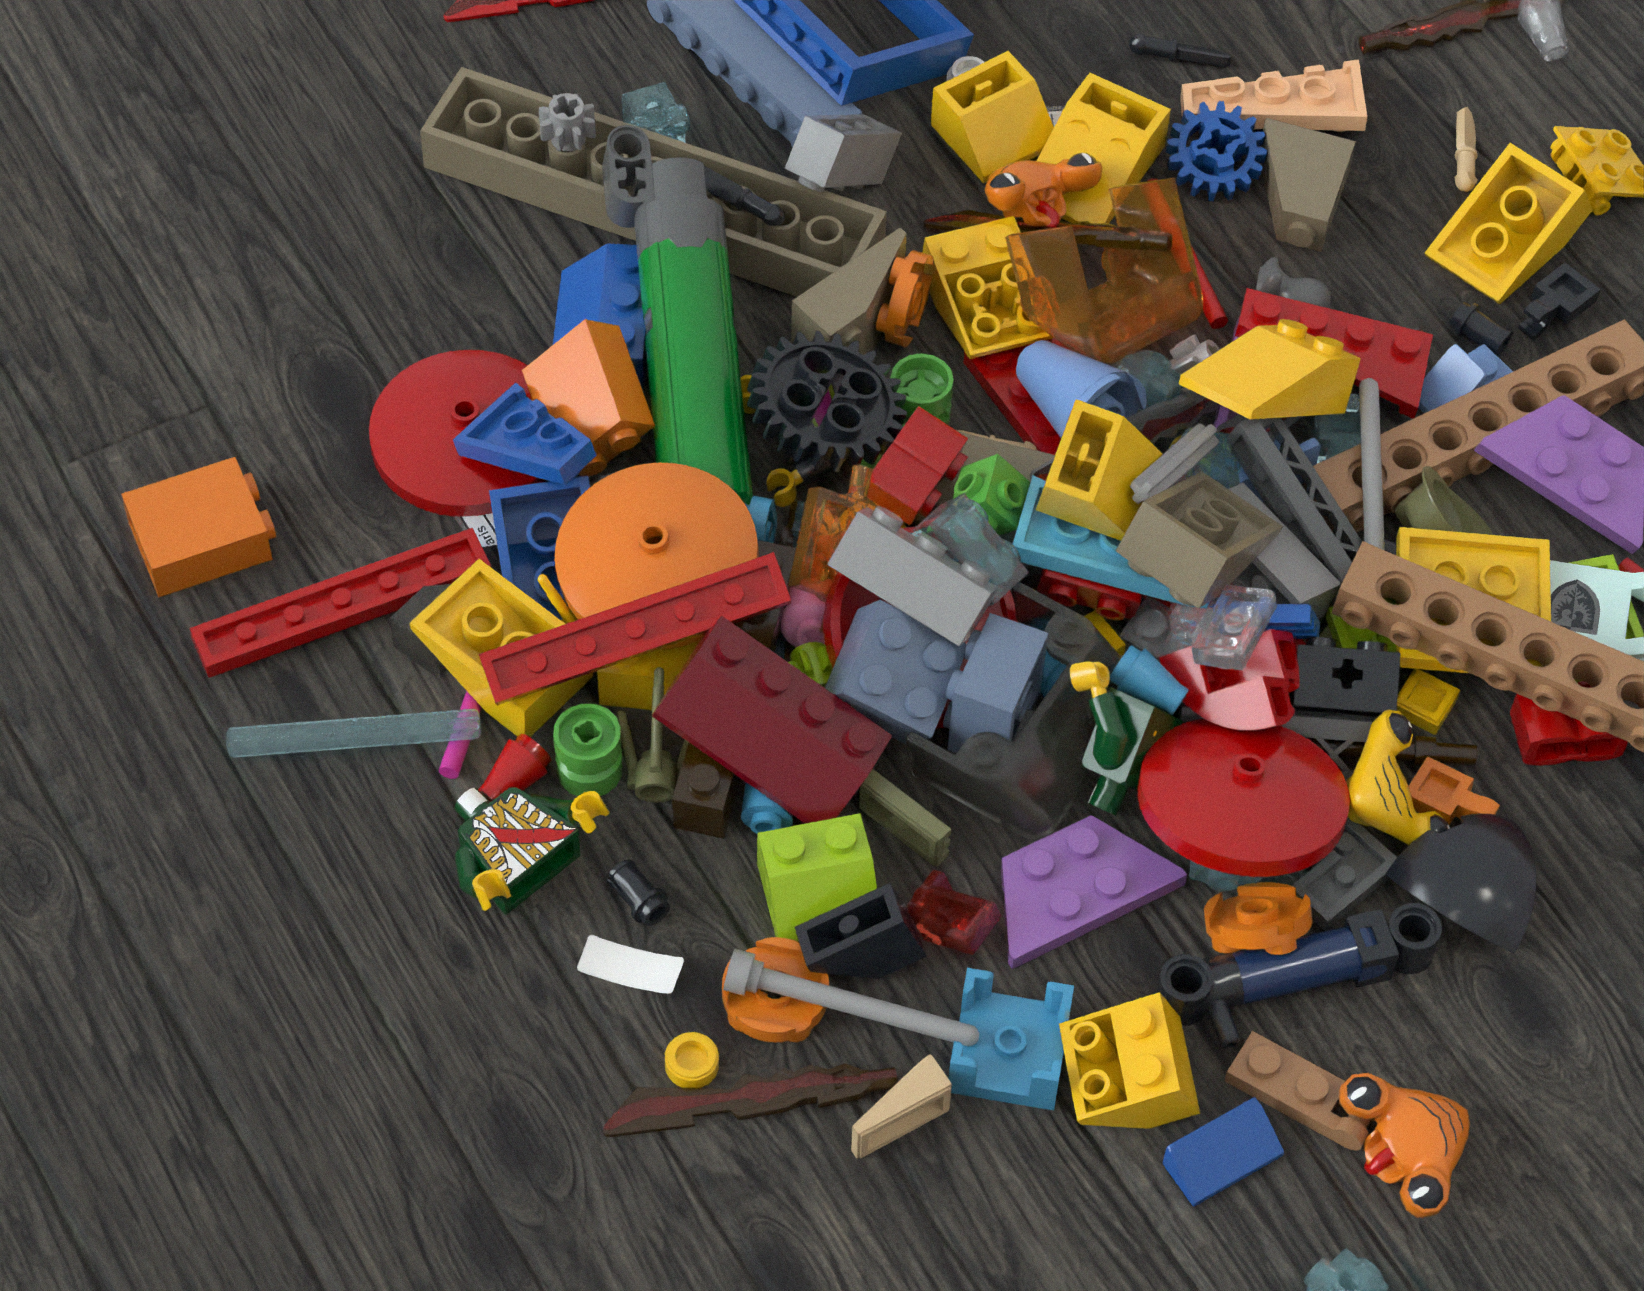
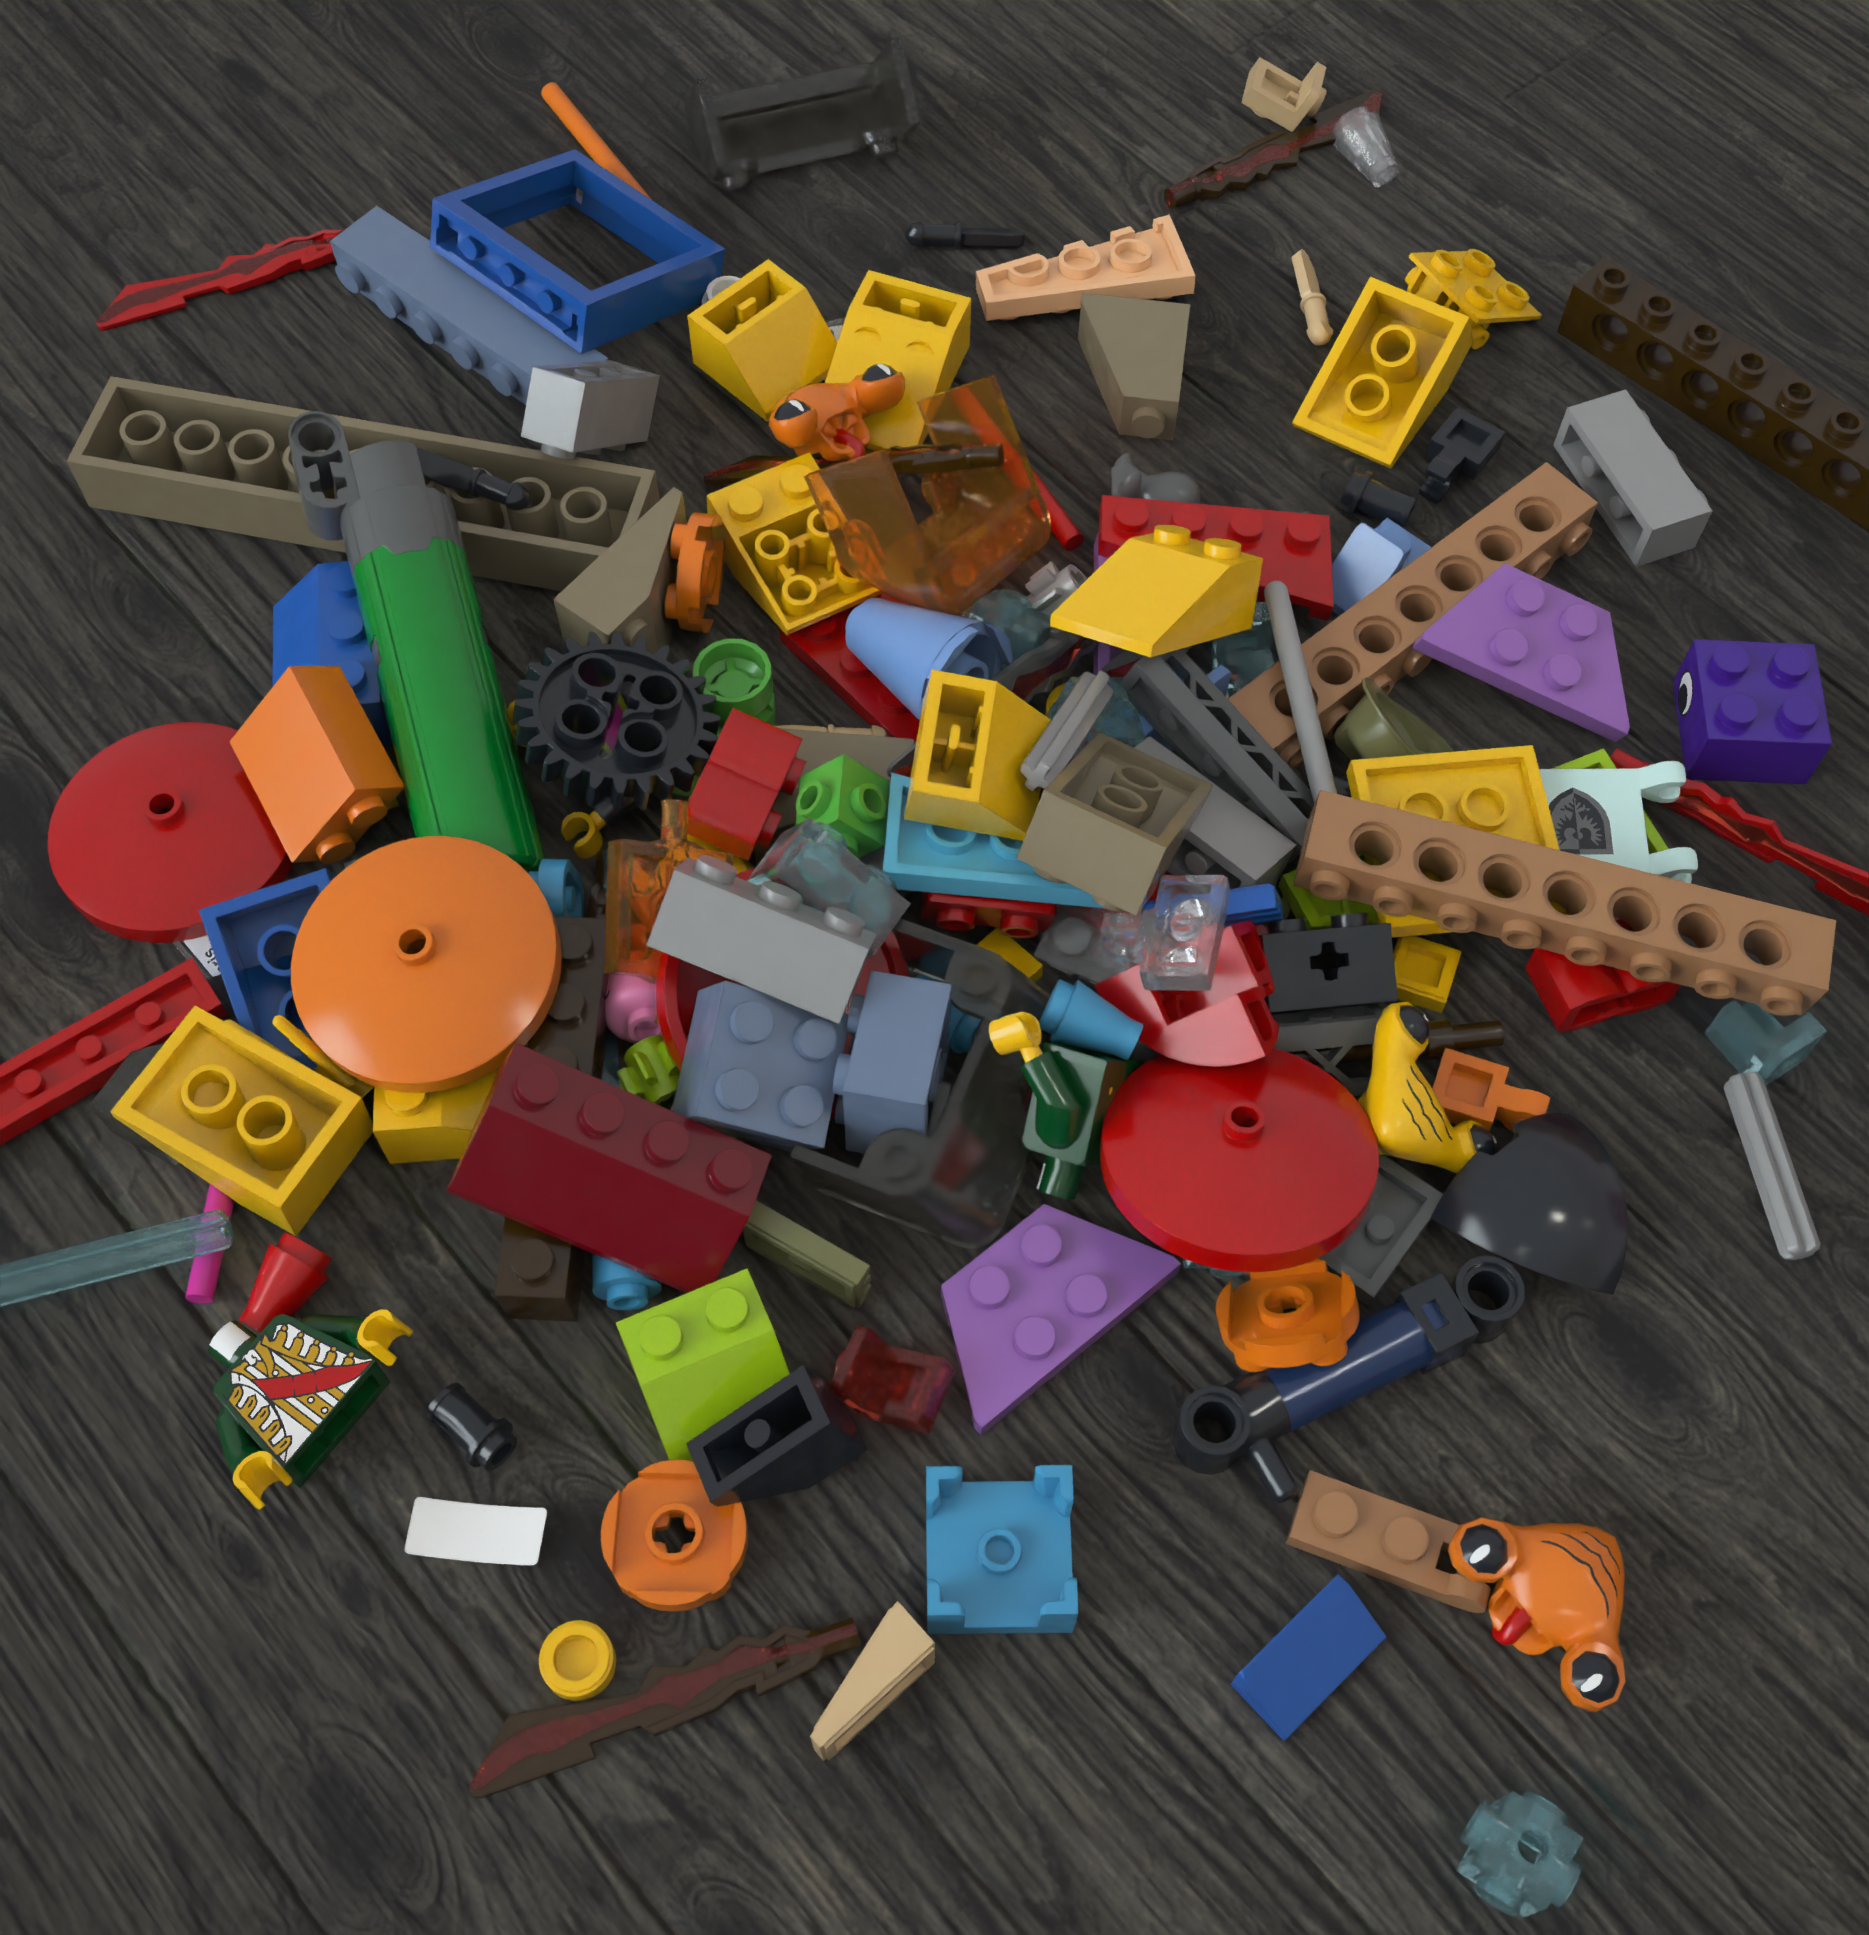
camera: 10 degrees left, 5 degrees up
blue wing [453,383,597,485] -> none
red plate [479,552,791,706] -> none
light grey gear [539,93,596,151] -> none
bright green wheel [553,703,623,796] -> none
olive plant [616,667,689,803] -> none
clear light blue brick [622,81,691,143] -> none
light grey piece [723,949,979,1046] -> none
yellow slope [1059,992,1200,1129] -> none
blue gear [1165,101,1267,201] -> none

